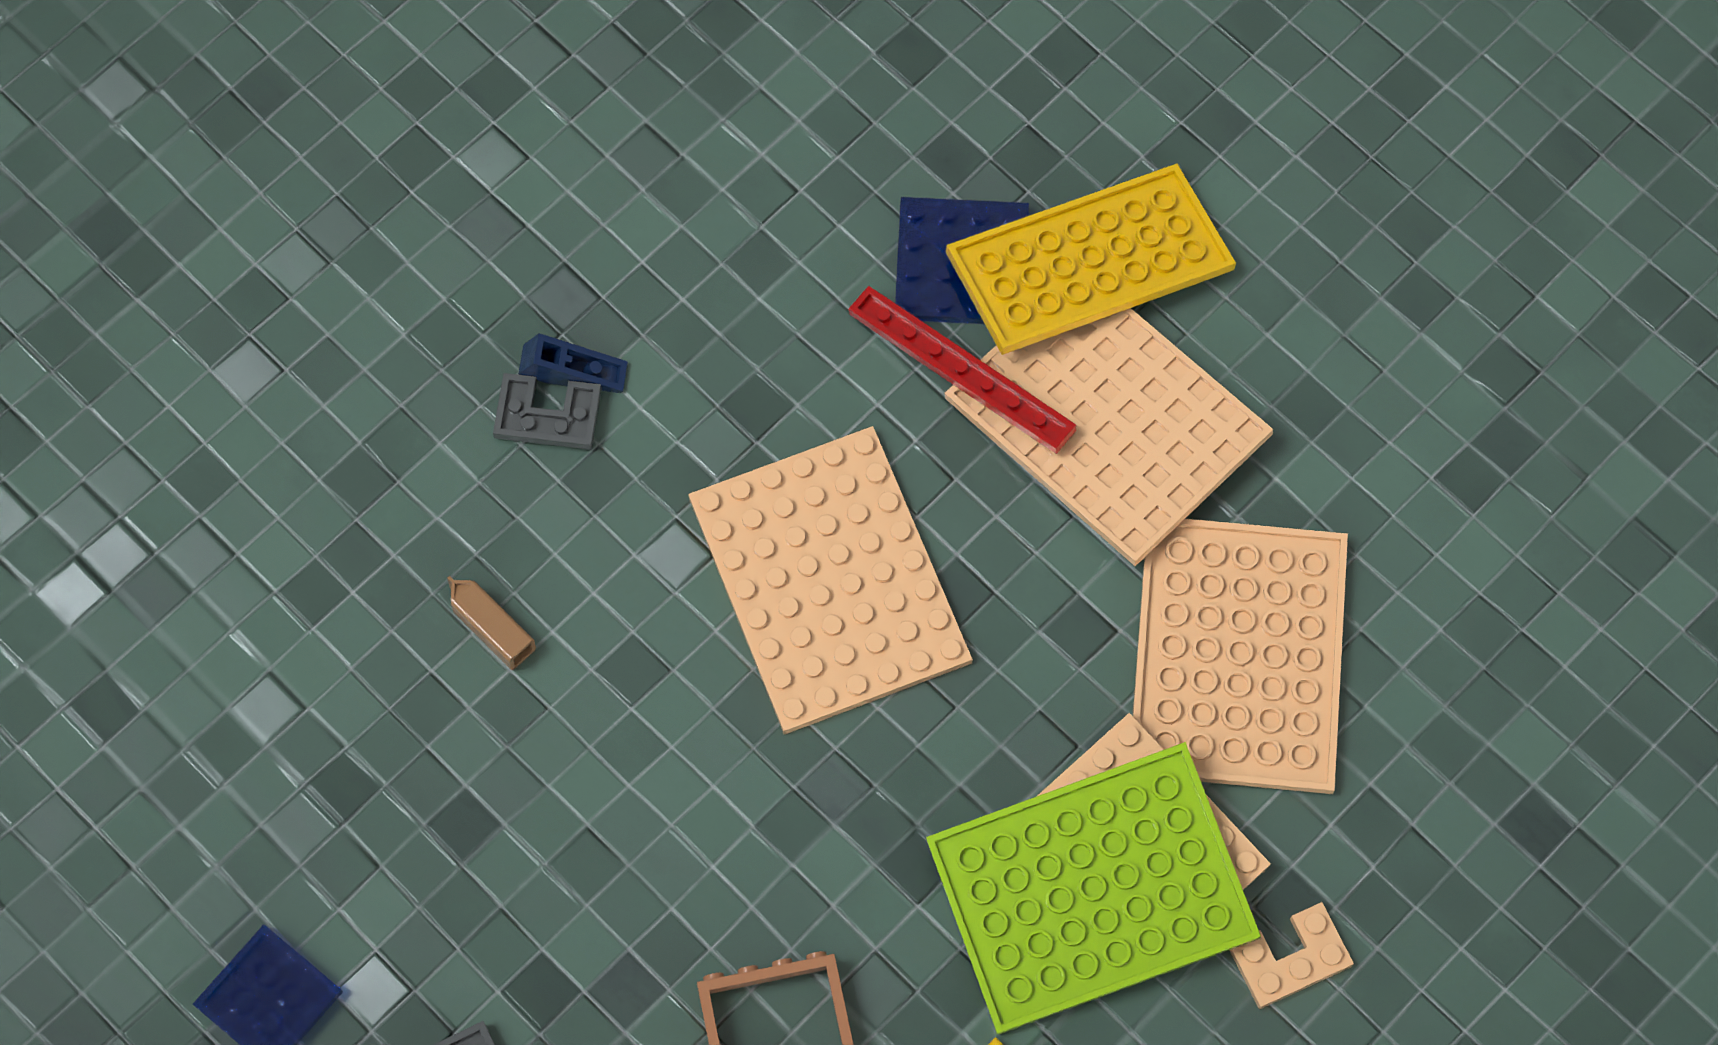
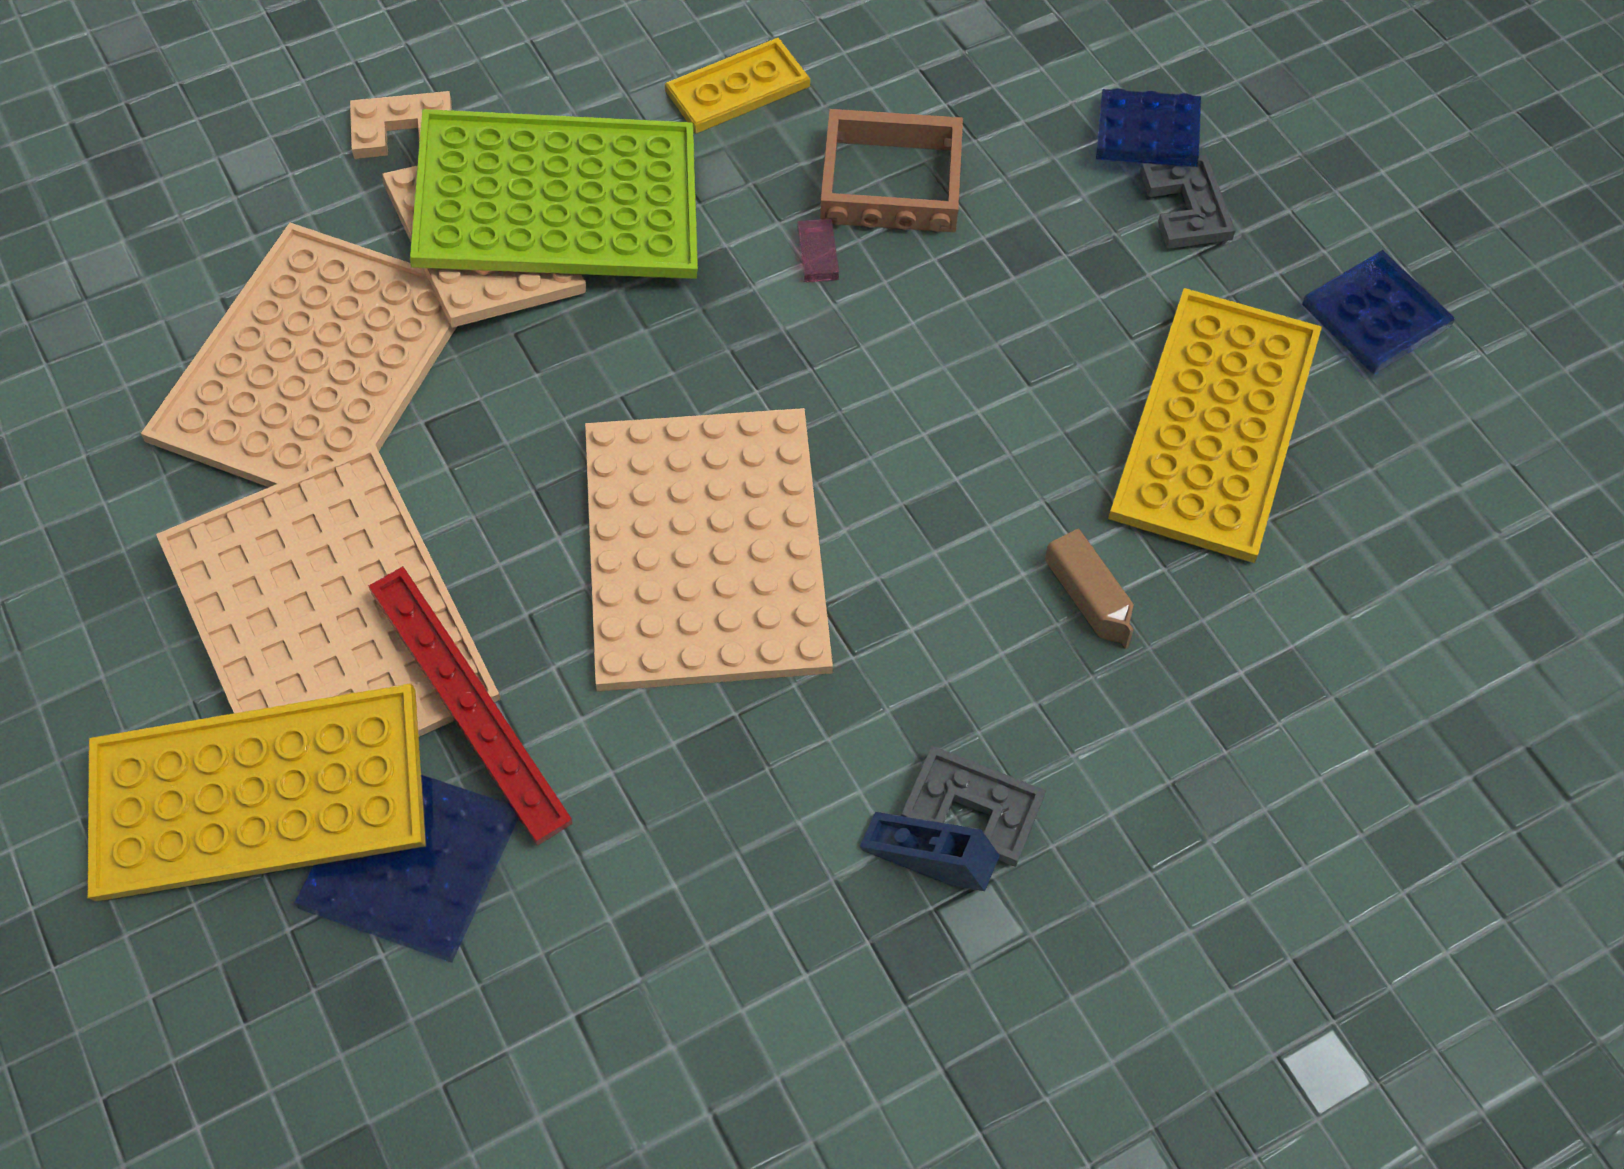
camera: 165 degrees left, 10 degrees down
none -> clear pink tile [797,219,839,282]
none -> yellow plate [1108,288,1322,563]

